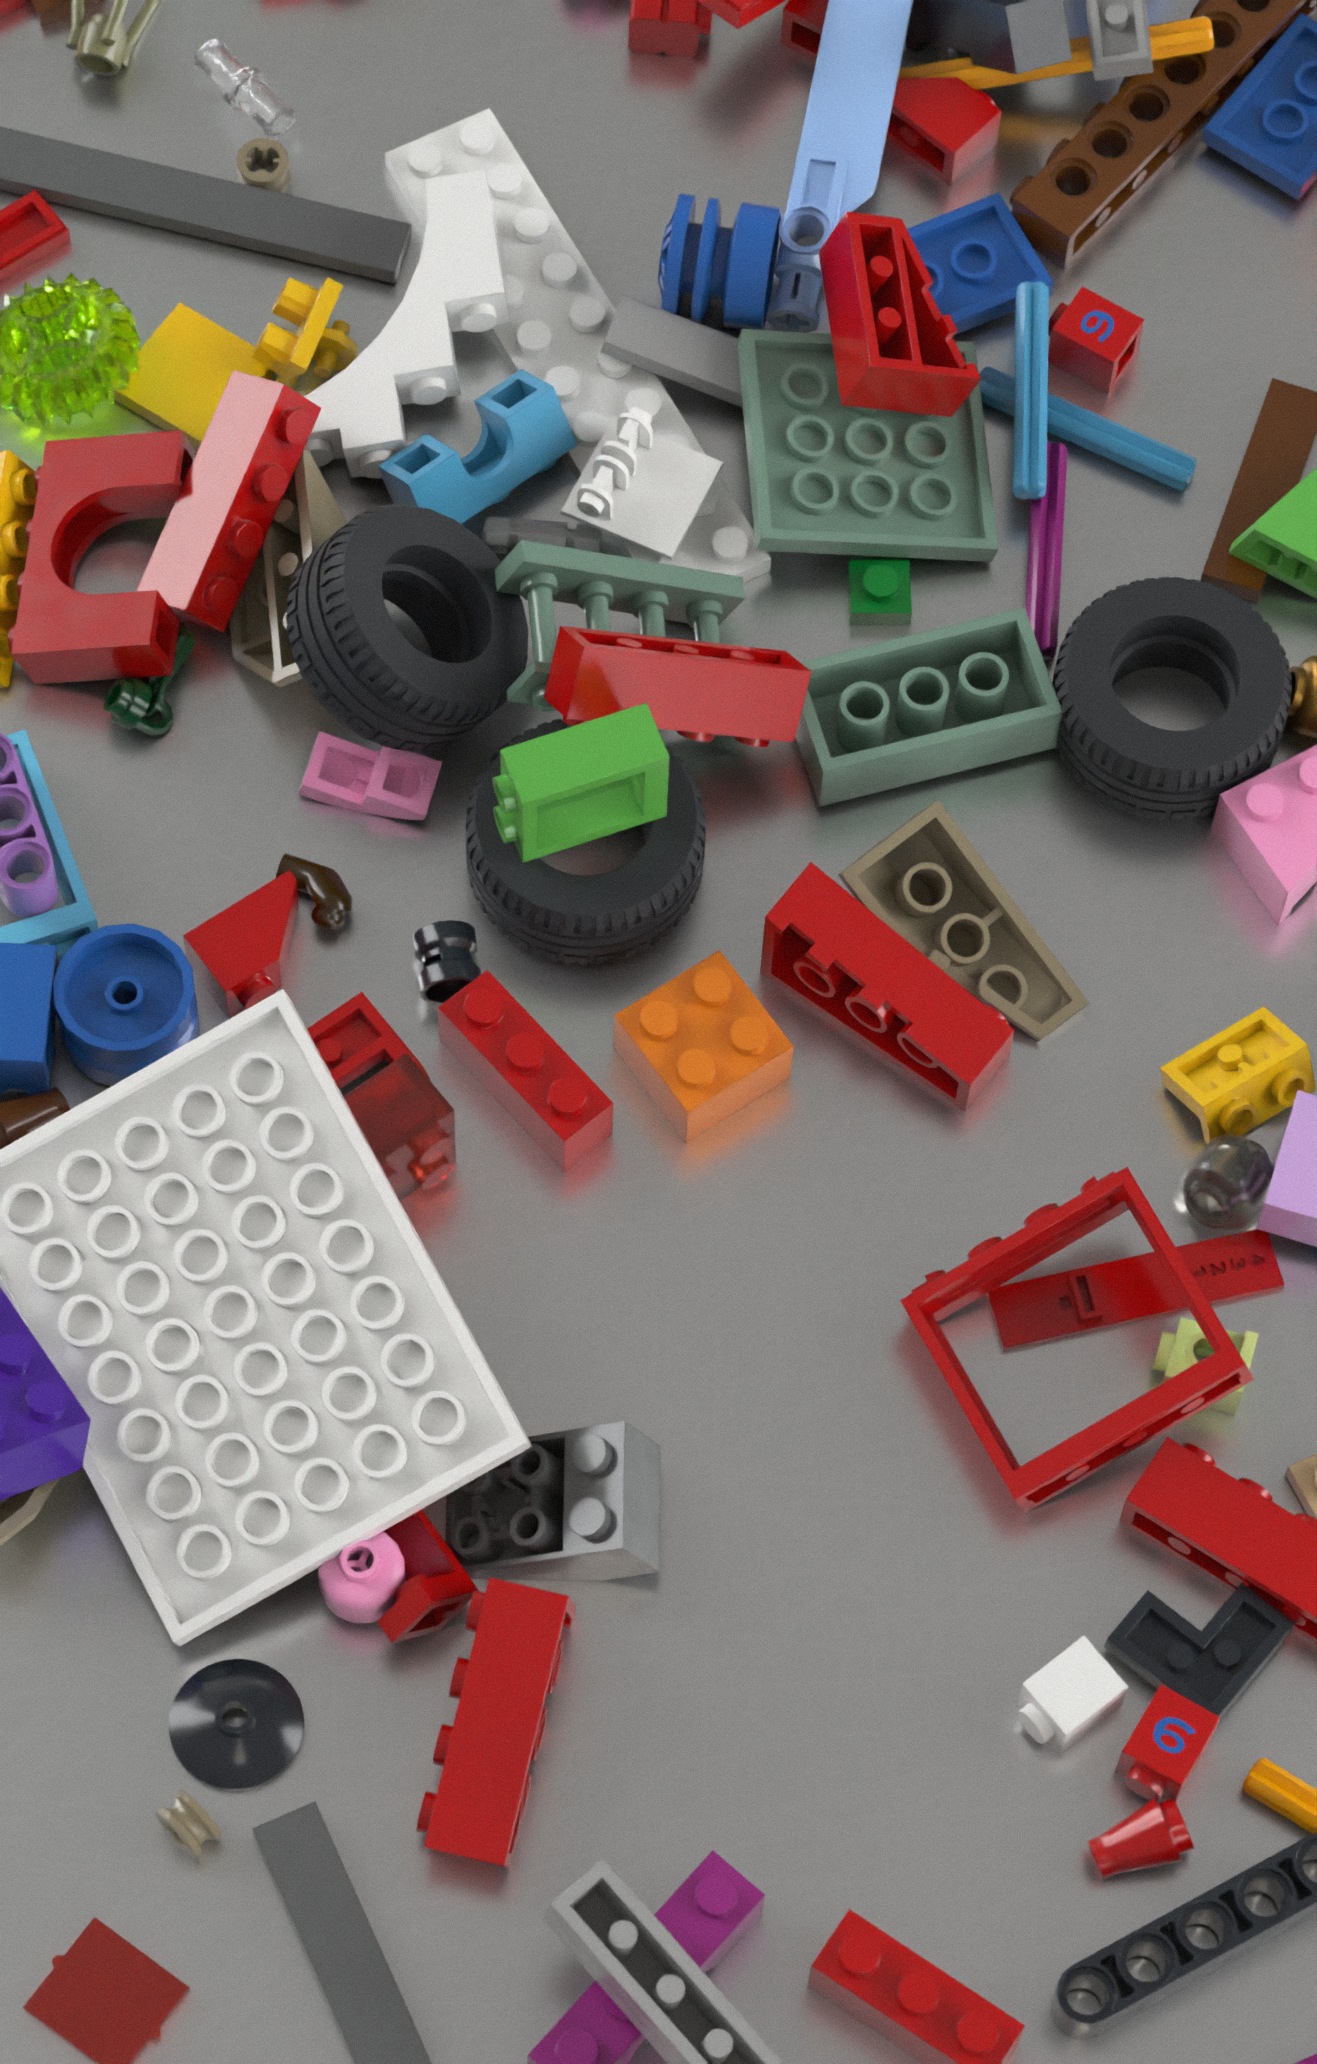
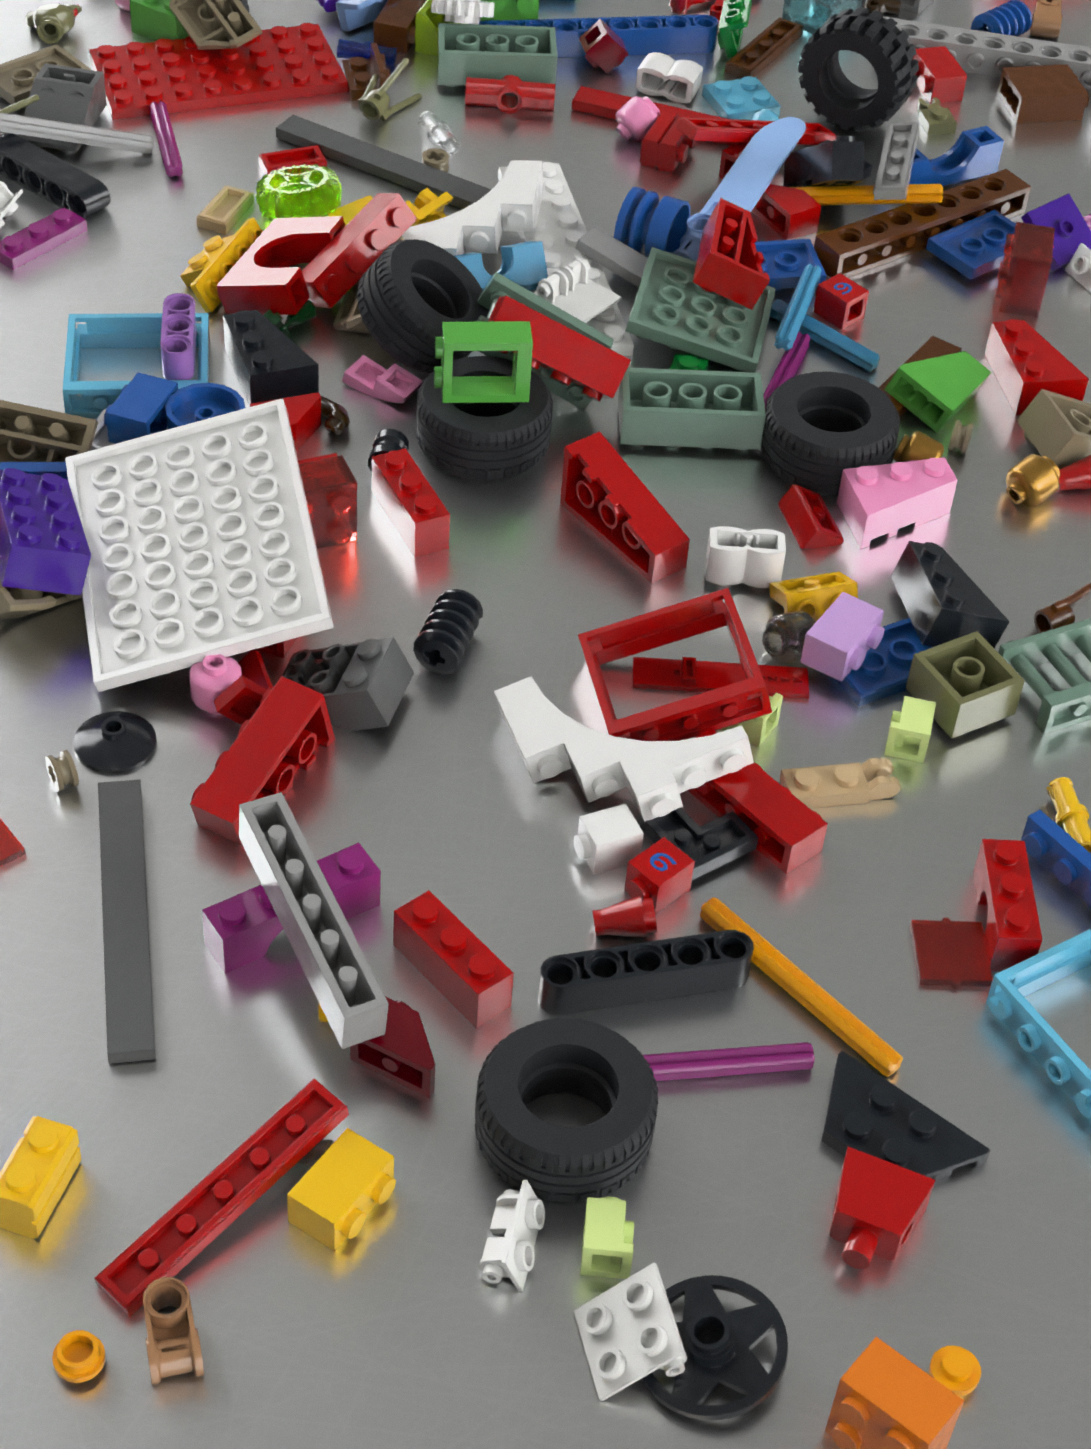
camera: 15 degrees right, 20 degrees down
orange brick [613,950,794,1143] -> none
dark tan wedge [838,800,1089,1041] -> none
none -> black wedge [223,310,319,406]
none -> black piece [413,589,483,675]
none -> white arch [494,676,754,822]
none -> white brick [705,526,786,588]
none -> red slope [778,485,844,549]

